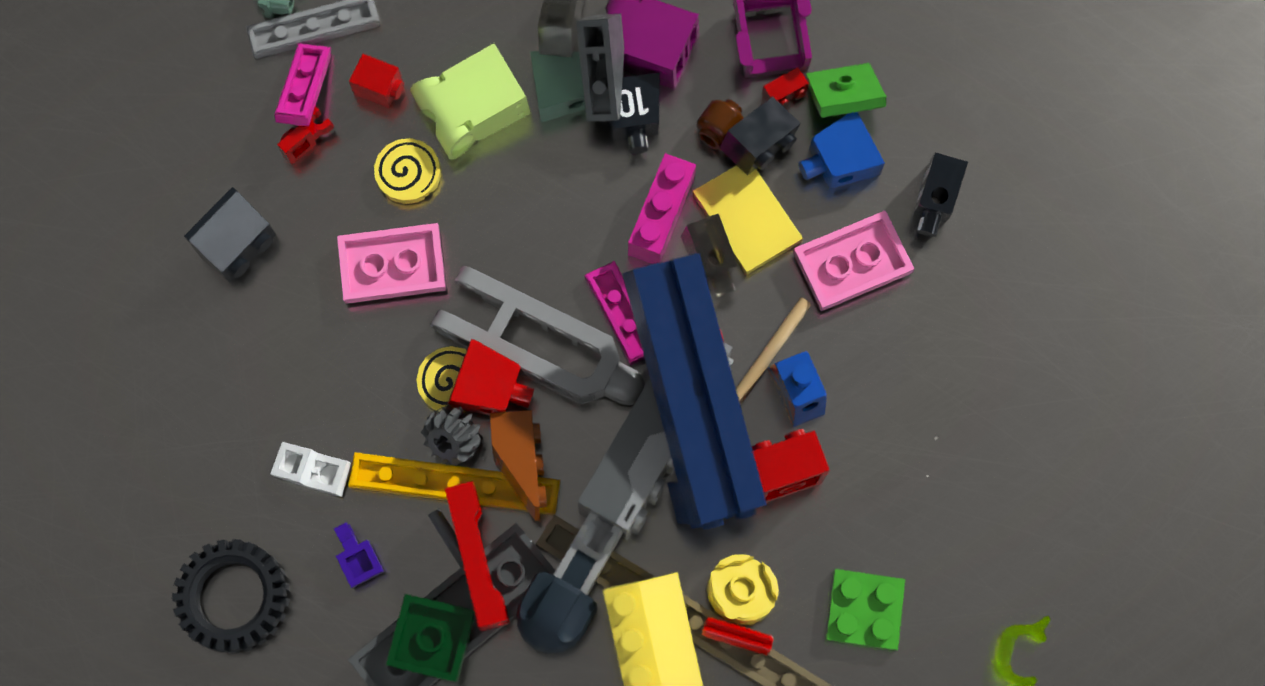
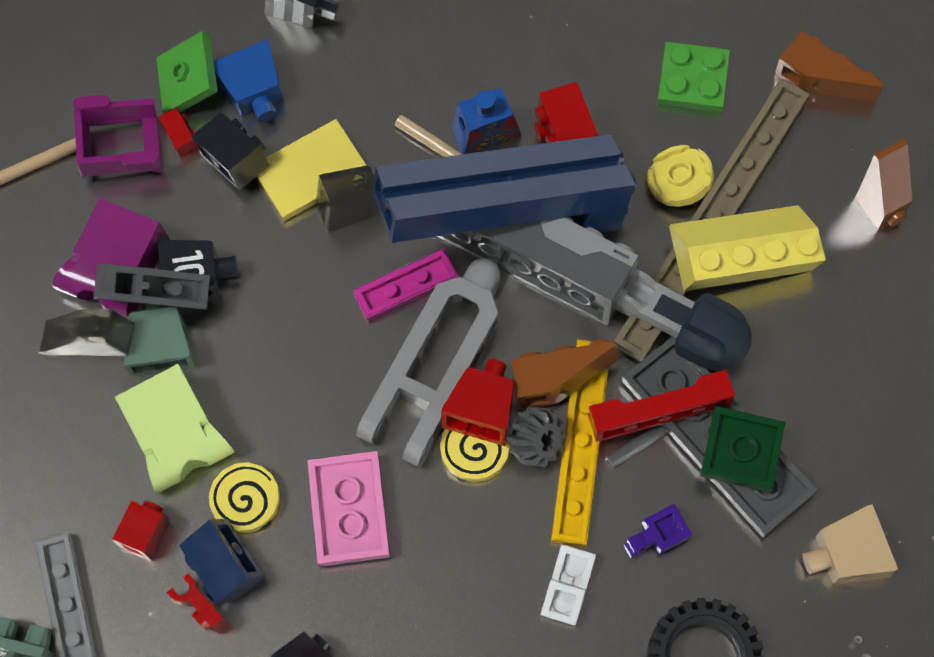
camera: 85 degrees left, 5 degrees down
dark pink tile [274,43,332,126] -> none
dark pink brick [628,153,696,264] -> none
reddish brown head [696,99,744,149] -> none
red axle [702,617,773,655] -> none
bright pink plate [793,210,915,311] -> none
none -> dark blue brick [179,519,265,605]

